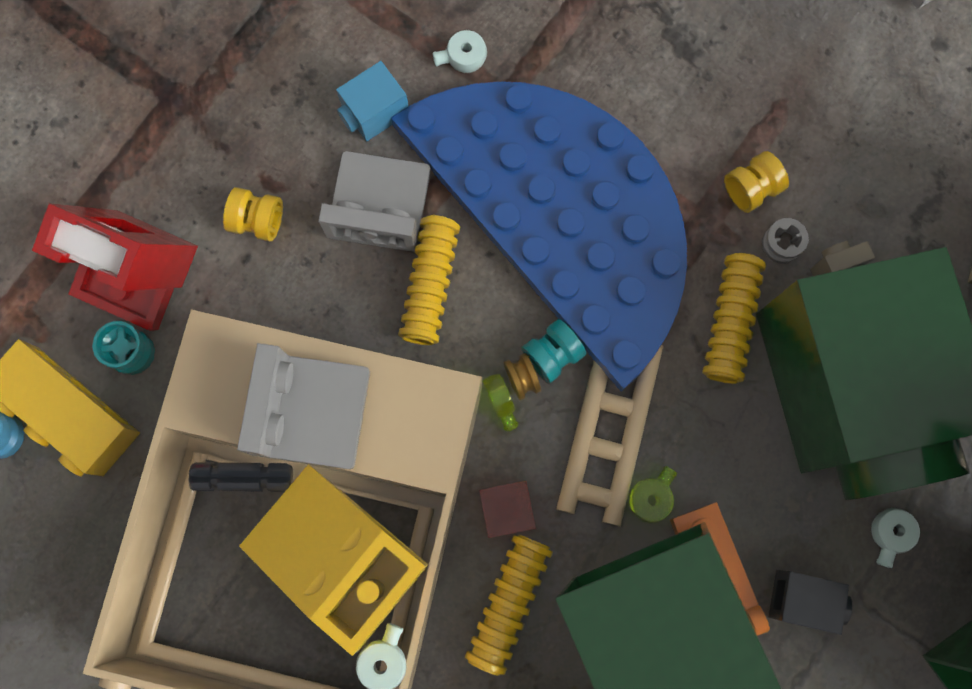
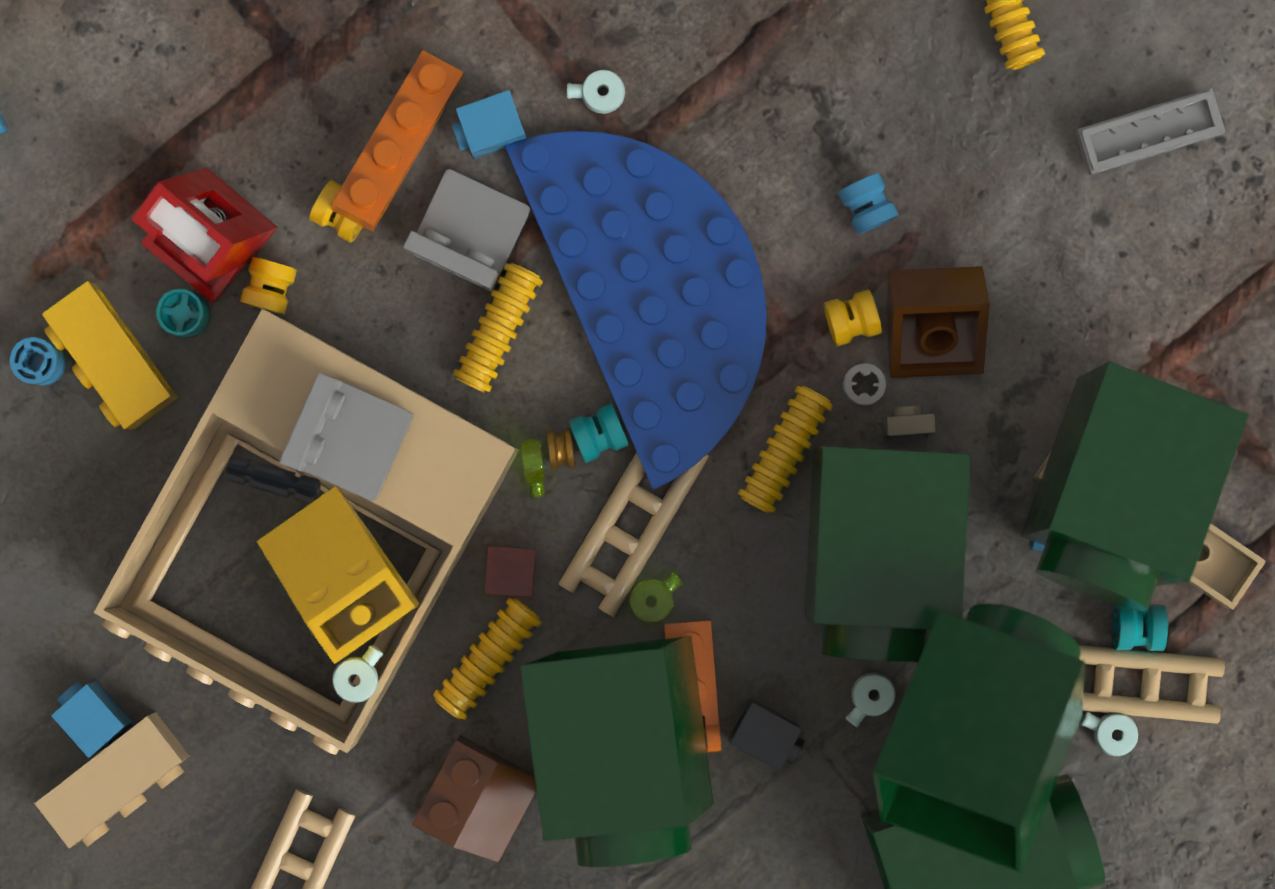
camera: 20 degrees right, 10 degrees up
none -> yellow wheel [239,257,297,315]
none -> orange plate [331,50,464,232]
none -> dark azure wheel [837,173,899,235]
none -> reddish brown slope [887,266,990,378]

